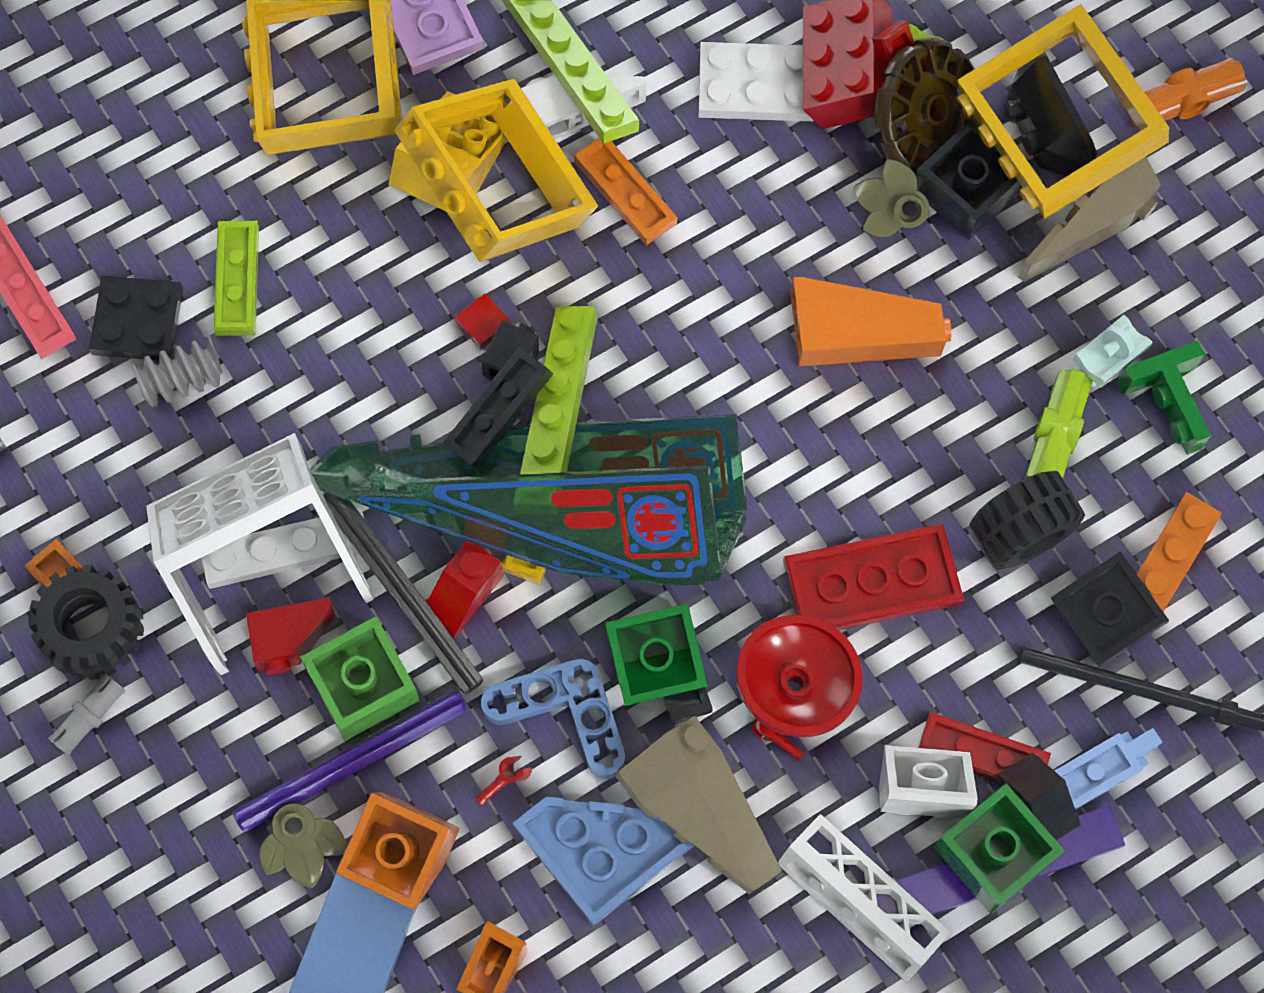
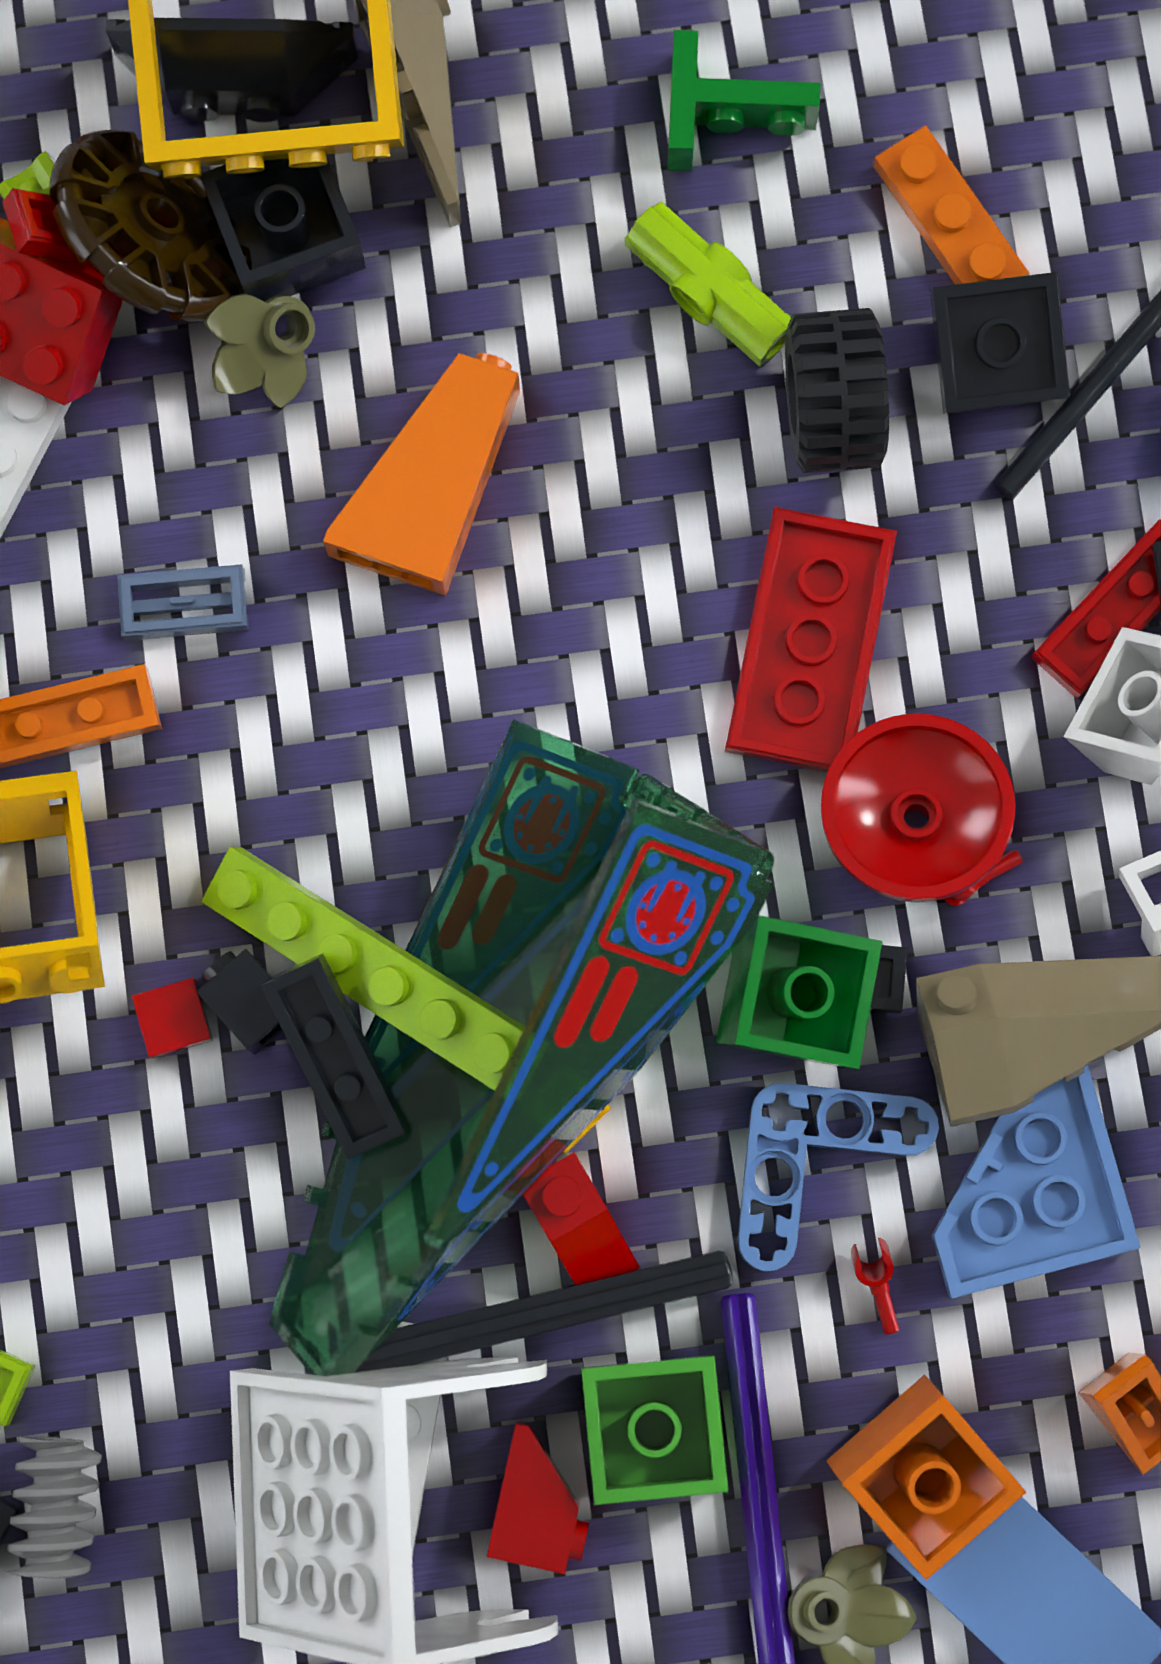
camera: 60 degrees left, 10 degrees up
light aqua hips [1073,315,1153,388] -> none
none -> sand blue tile [117,564,249,641]

